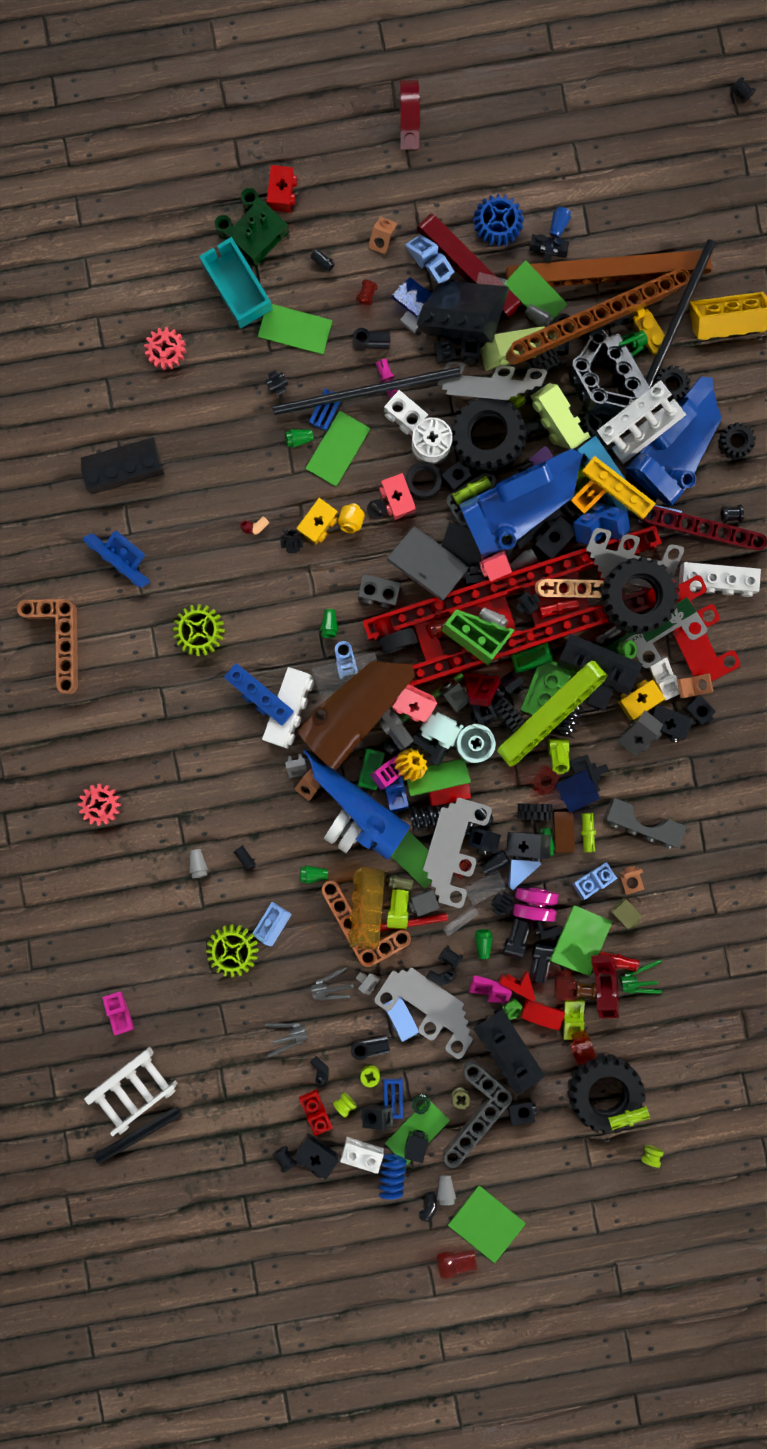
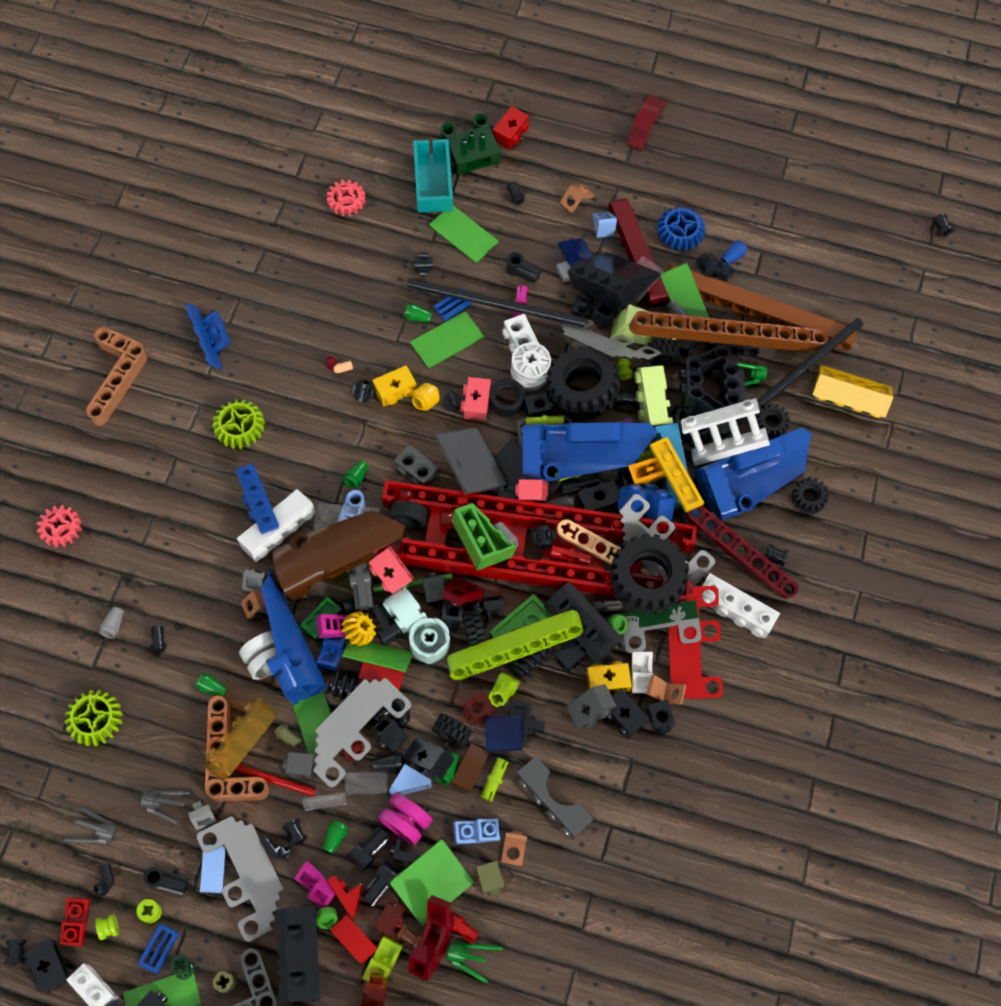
camera: 30 degrees right, 20 degrees down
black slope [81,437,164,494] -> none
light blue slope [252,902,291,946] -> none
clear red bush [356,280,378,305] -> none
black brick [361,1104,393,1130] -> none
lime piece [387,890,409,929] -> none
light blue brick [424,253,454,283] -> none
black gear [491,892,515,916] -> none
green tile [511,642,553,674] -> none
yellow hinge [632,308,665,355] -> none

